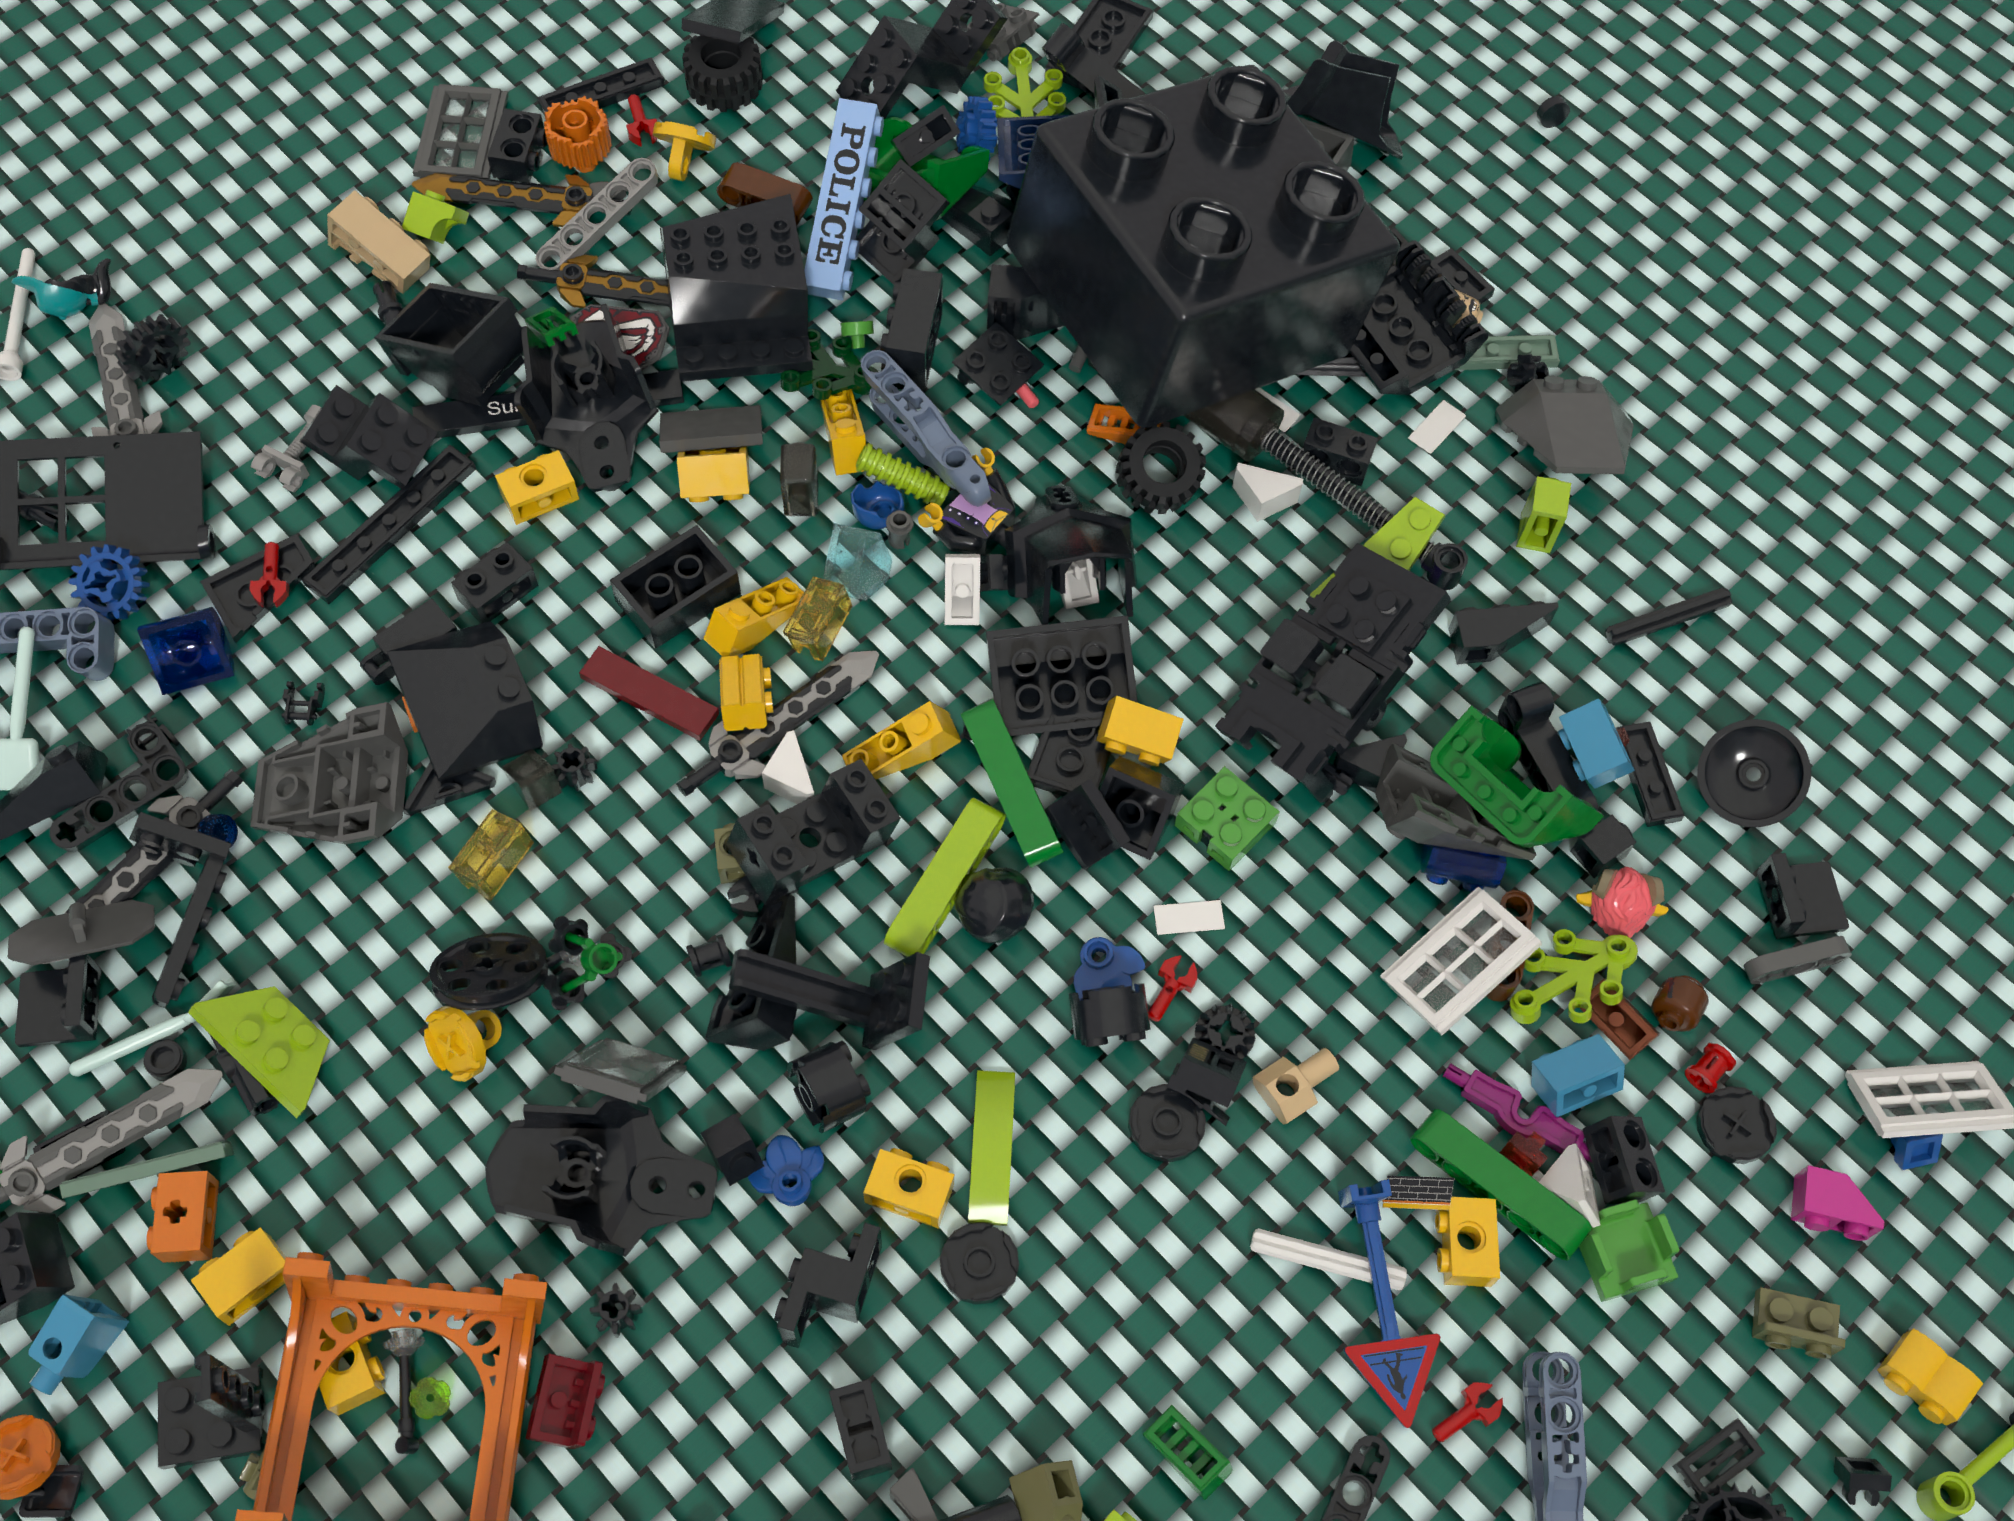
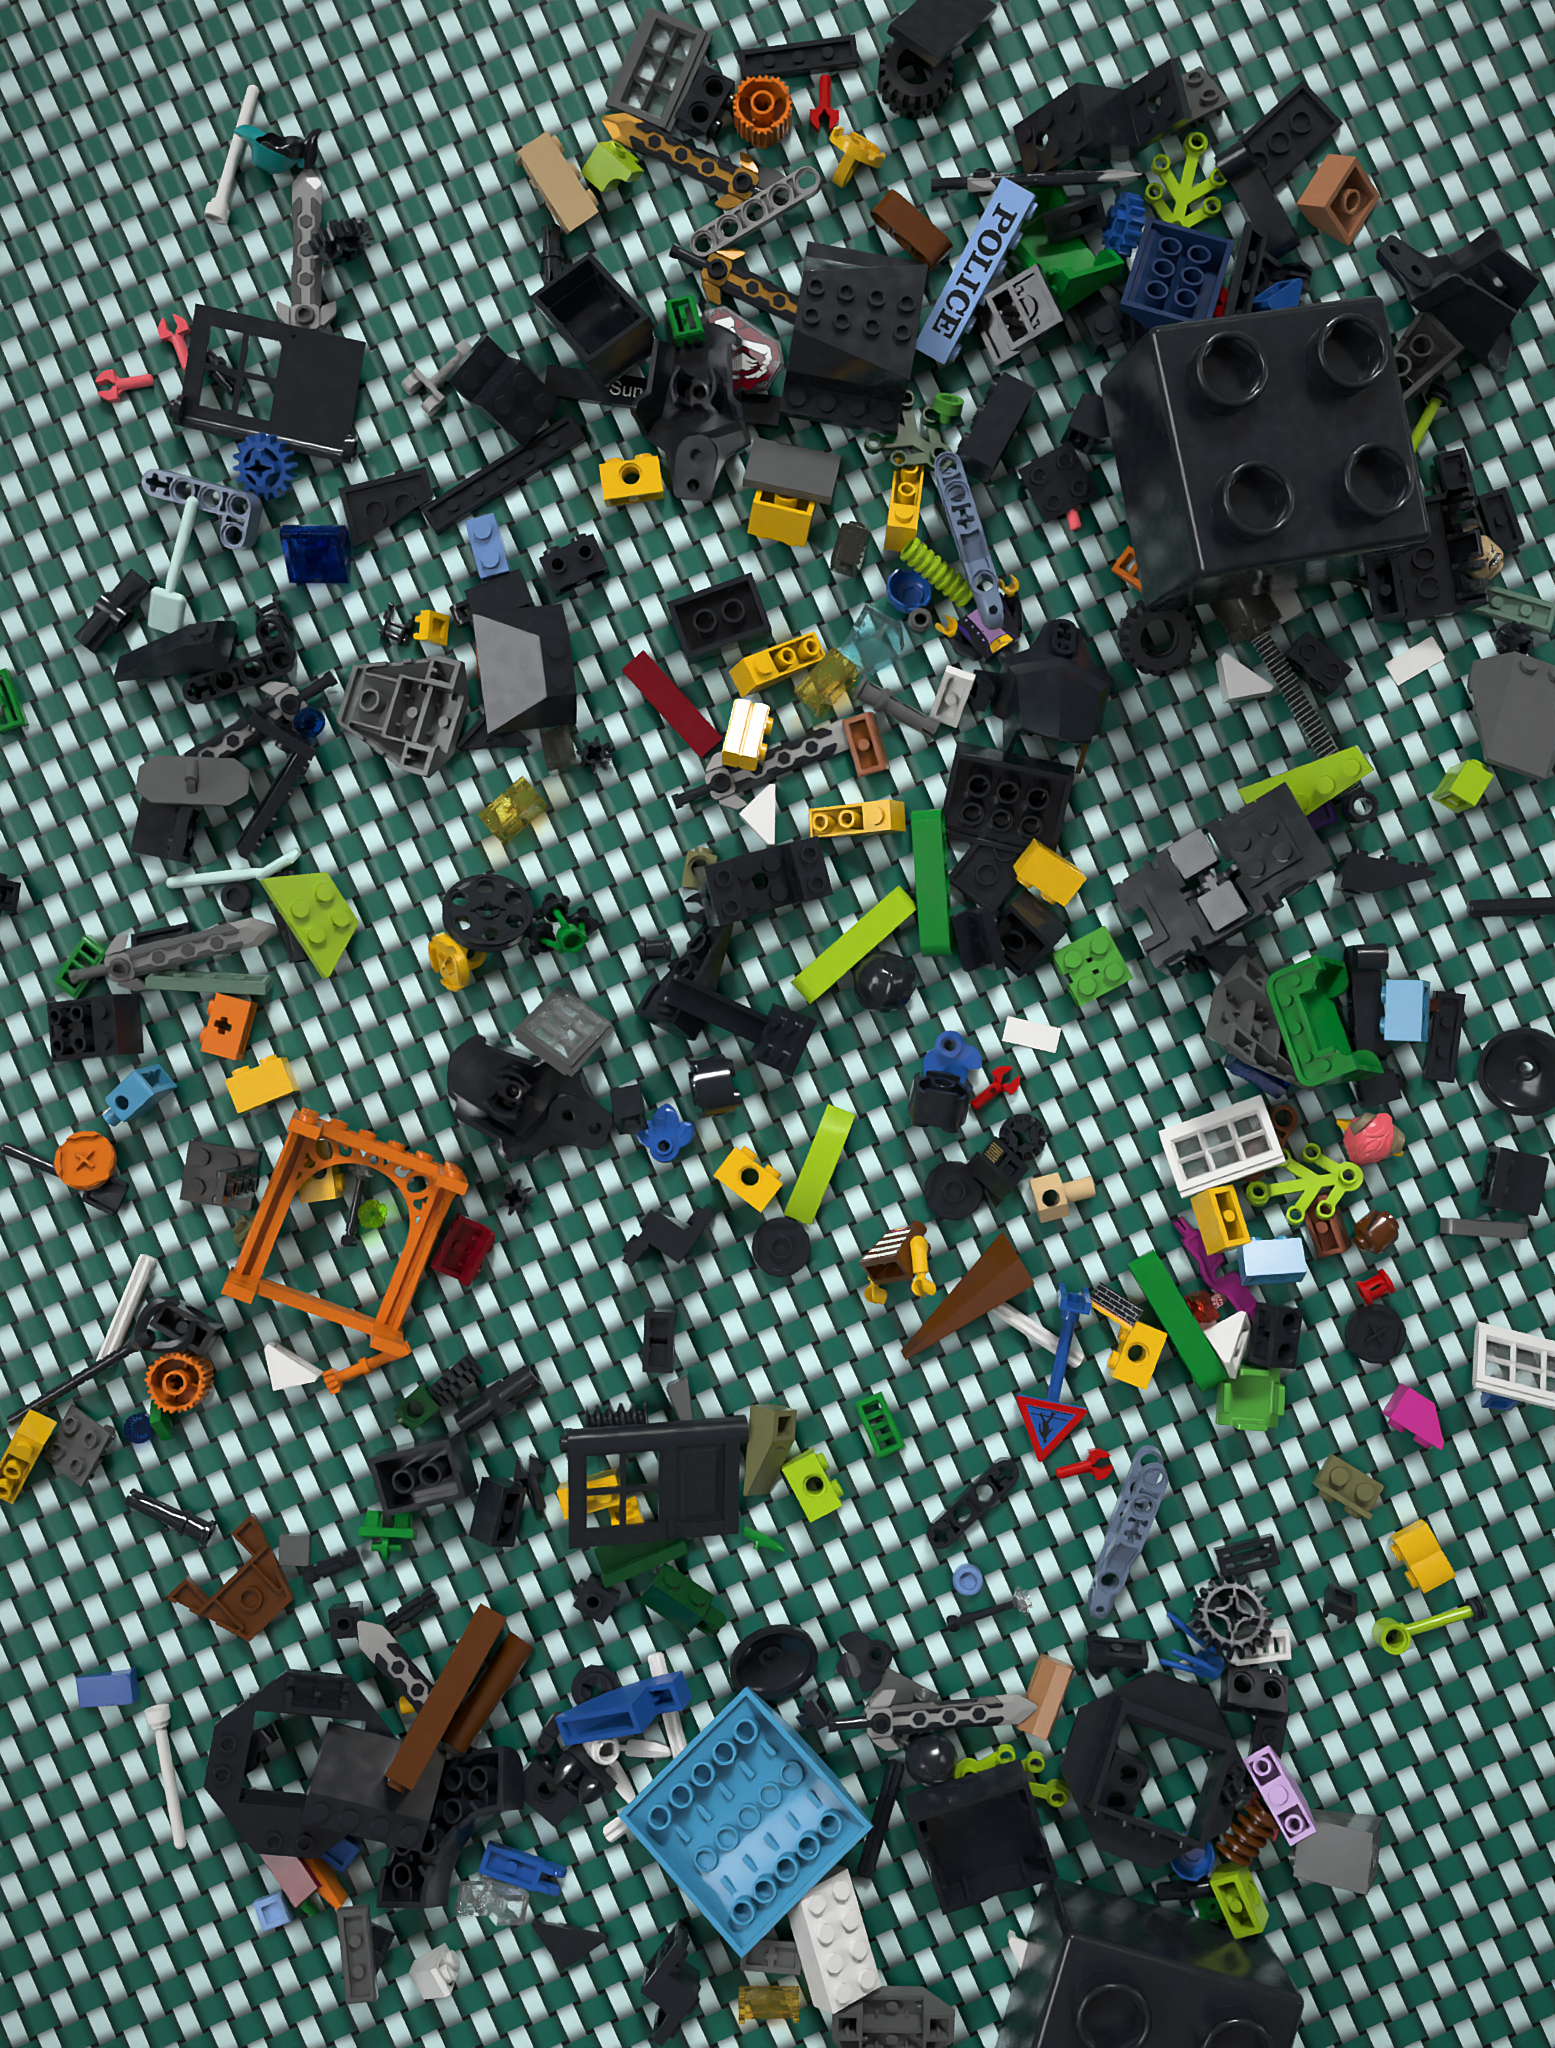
camera: 25 degrees right, 25 degrees up
red bar [250,542,289,608] -> none
none -> yellow tile [413,610,449,646]
none -> medium blue brick [465,513,511,583]
none -> dark orange slope [842,711,890,778]
none -> dark grey pin [852,675,940,739]
none -> torso [858,1220,936,1304]
none -> reddish brown wedge [901,1233,1035,1360]
none -> black sword [931,168,1142,197]
none -> yellow brick [1190,1184,1251,1256]
none -> nougat slope [1296,154,1380,246]

